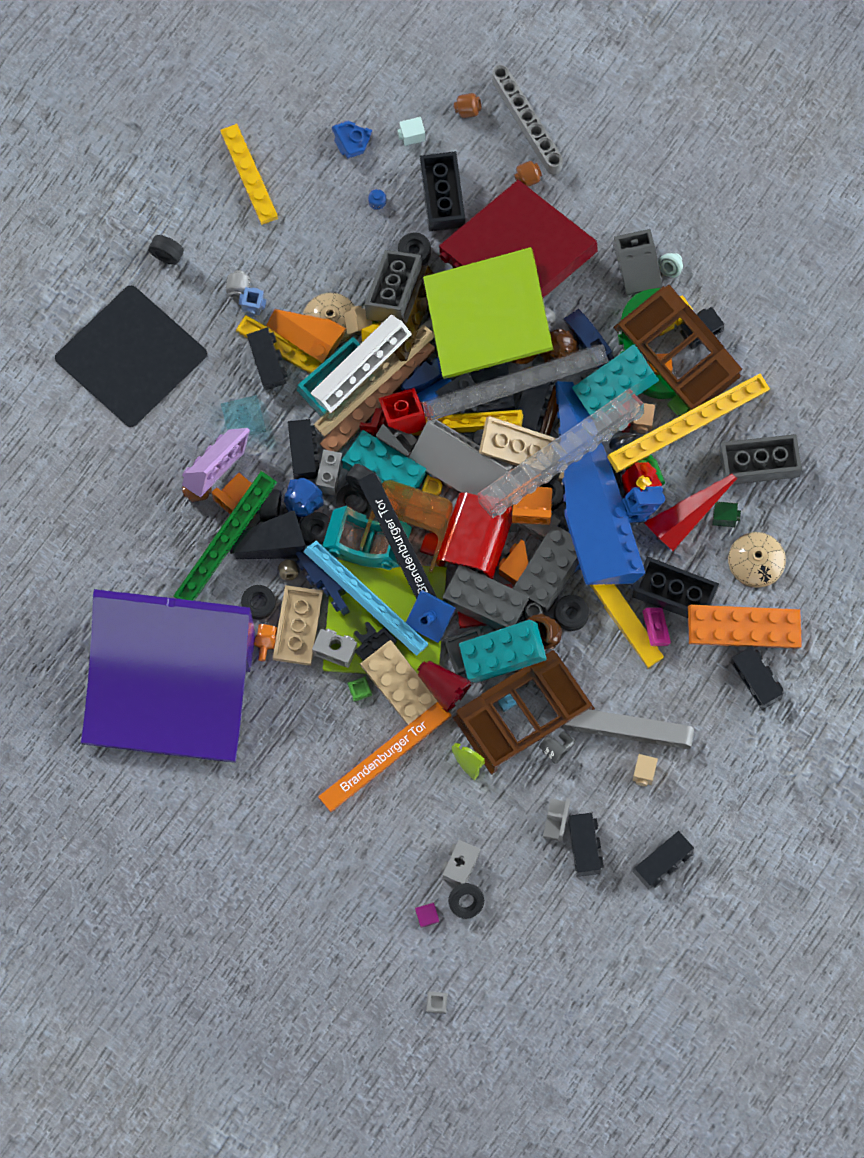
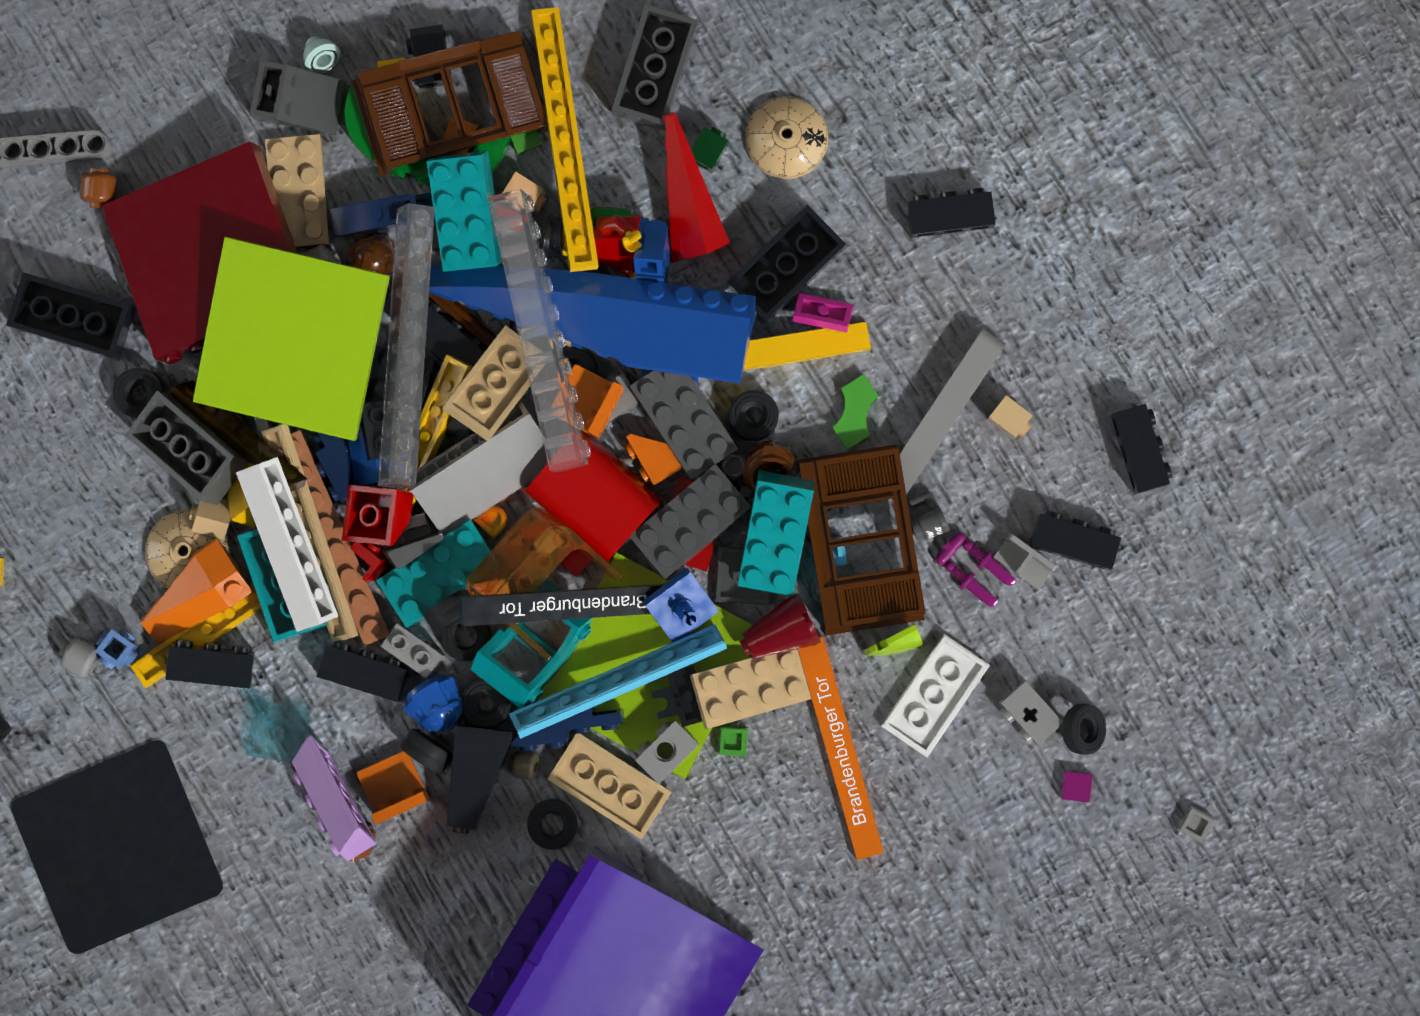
camera: 60 degrees left, 15 degrees up
green tile [173,471,277,601] -> none
orange piece [254,624,278,662] -> none
blue piece [368,189,386,210] -> none
orange plate [688,605,802,649] -> none
none -> tan plate [265,134,331,248]
none -> bright green tile [832,374,879,451]
none -> white tile [881,634,990,757]
none -> magenta piece [935,532,1017,607]

